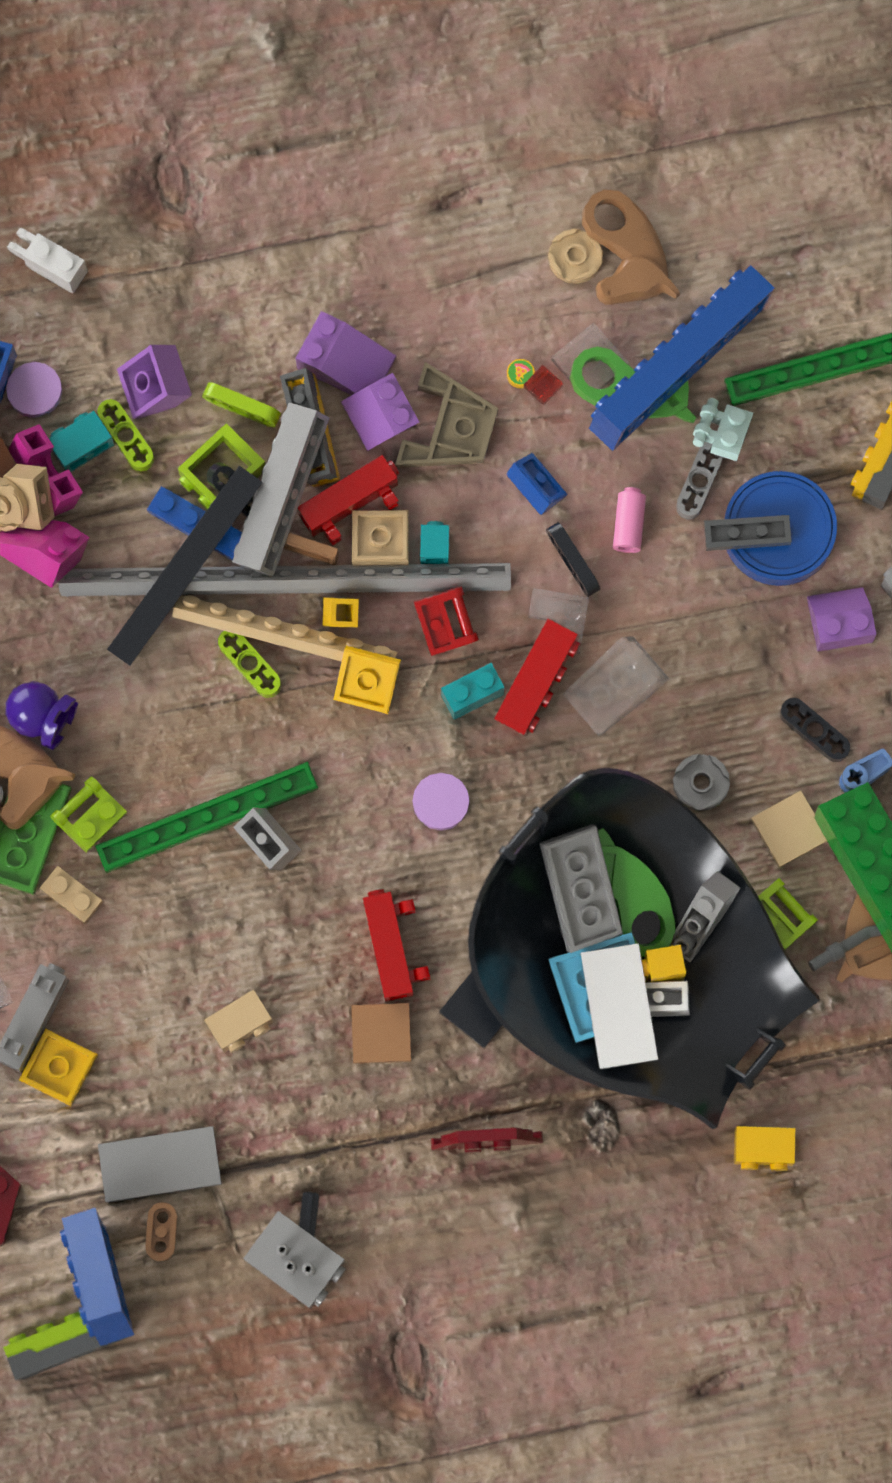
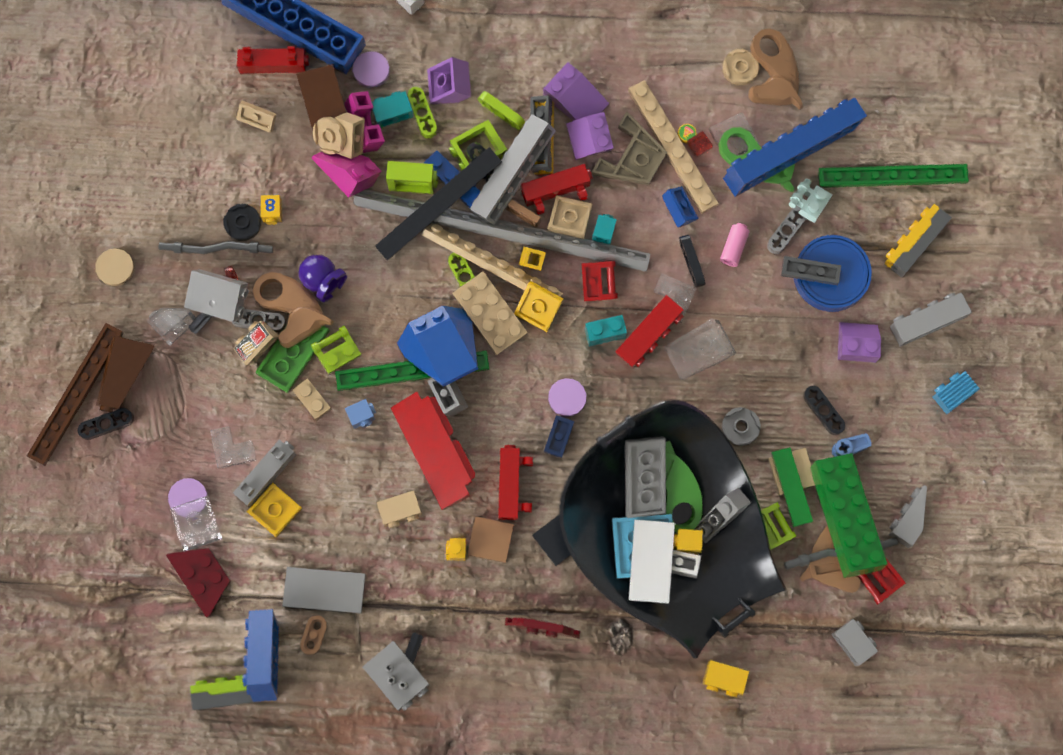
camera: 10 degrees right, 0 degrees up
none -> medium blue brick [345,399,376,429]
none -> lime window [386,161,438,194]
none -> red slope [391,392,475,510]
none -> blue wedge [397,306,478,387]
none -> yellow brick [446,538,466,561]
none -> tan plate [452,272,528,355]
none -> dark blue plate [544,415,574,458]
none -> tan plate [628,80,718,214]
none -> green tile [771,447,813,527]

